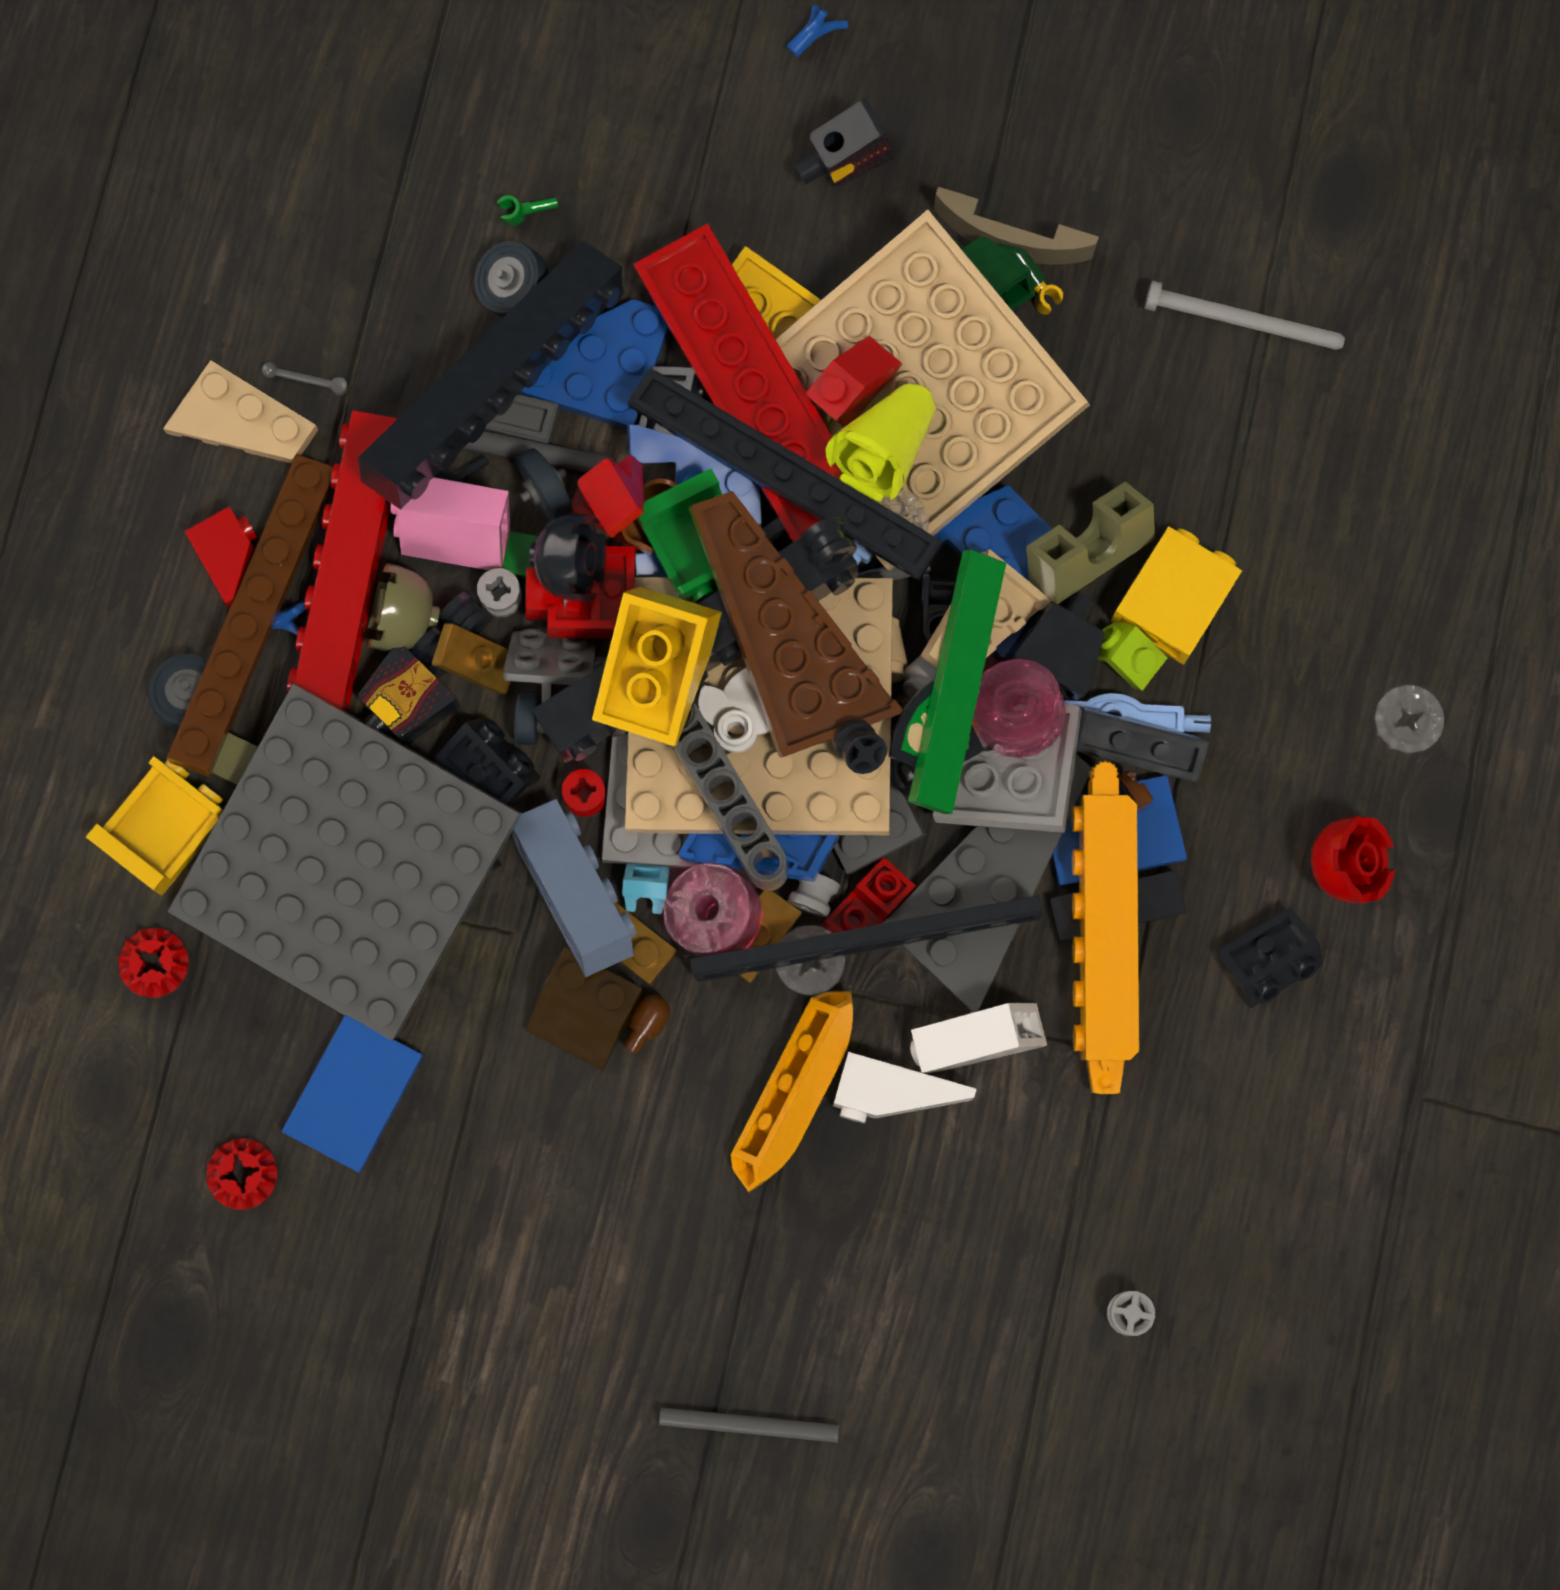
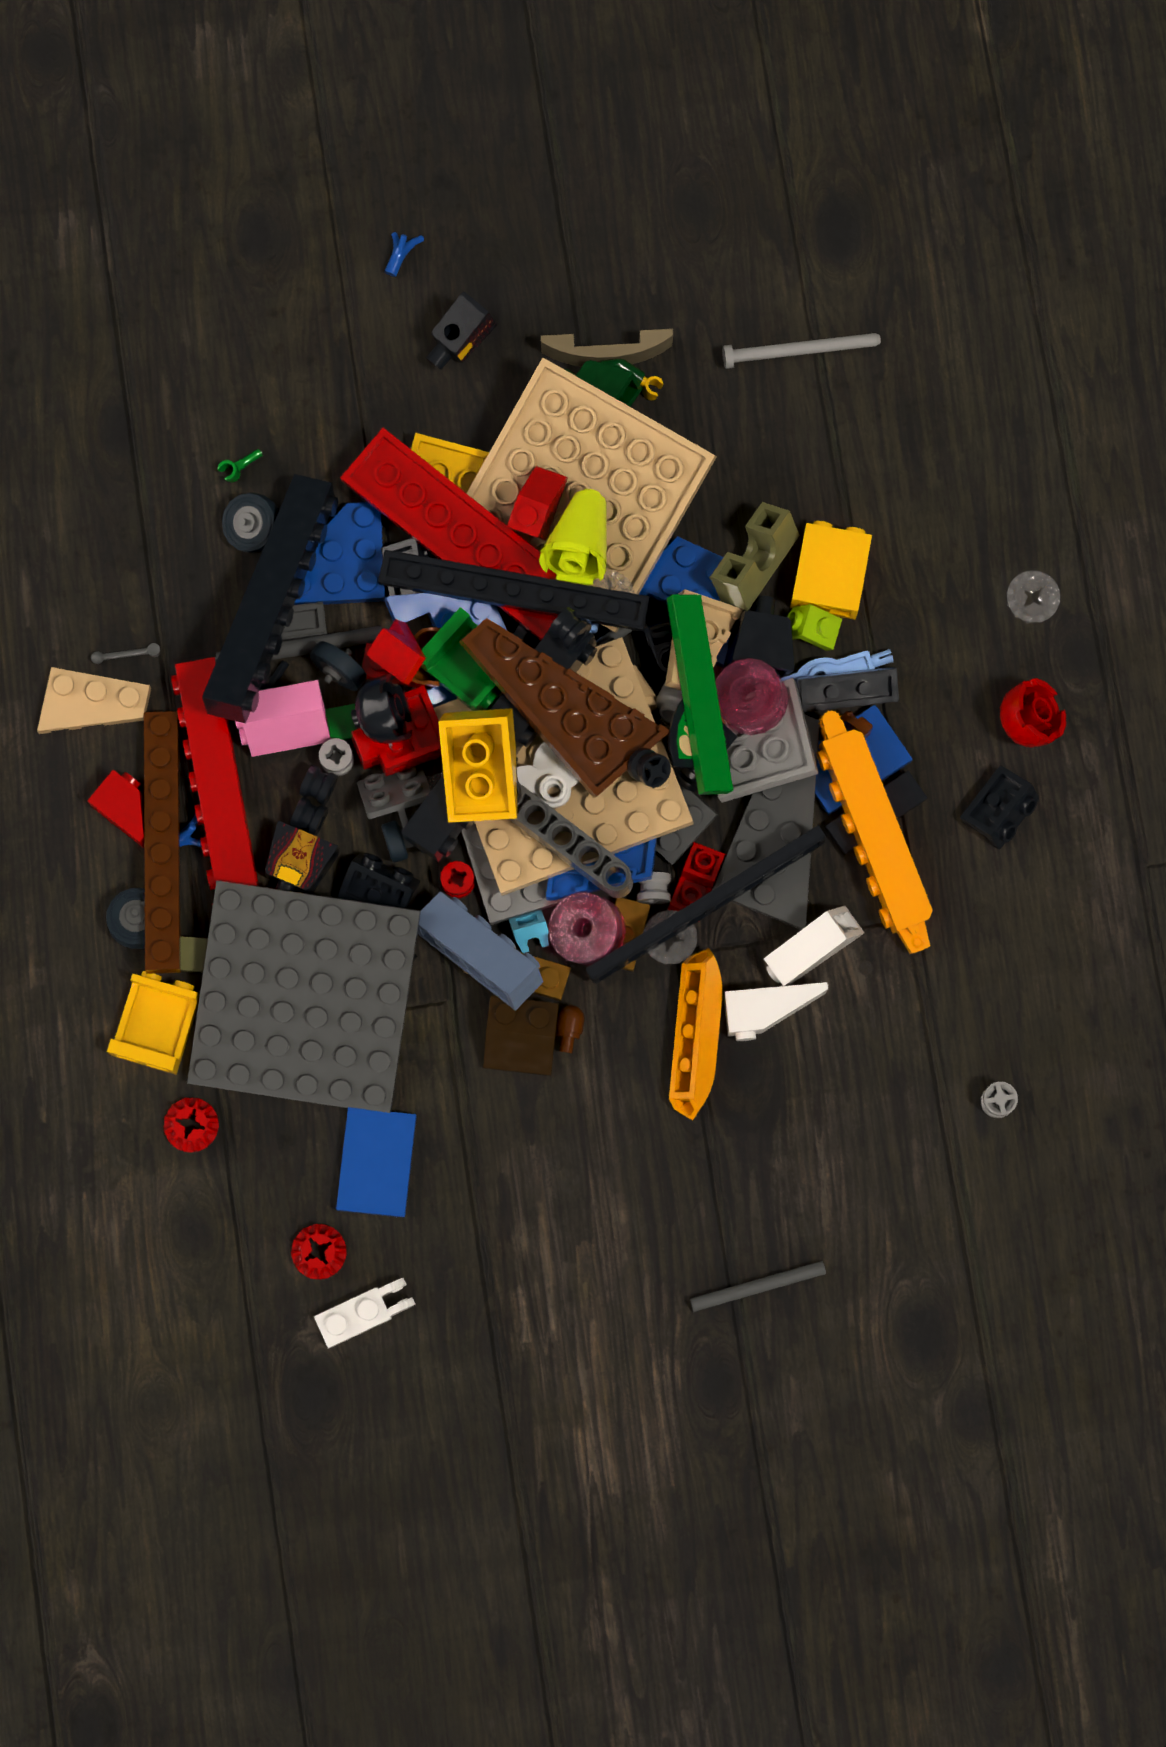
camera: 20 degrees left, 0 degrees up
olive cylinder [367,563,440,652] -> none
pearl gold plate [432,624,511,695] -> none
none -> white hinge [314,1278,416,1348]

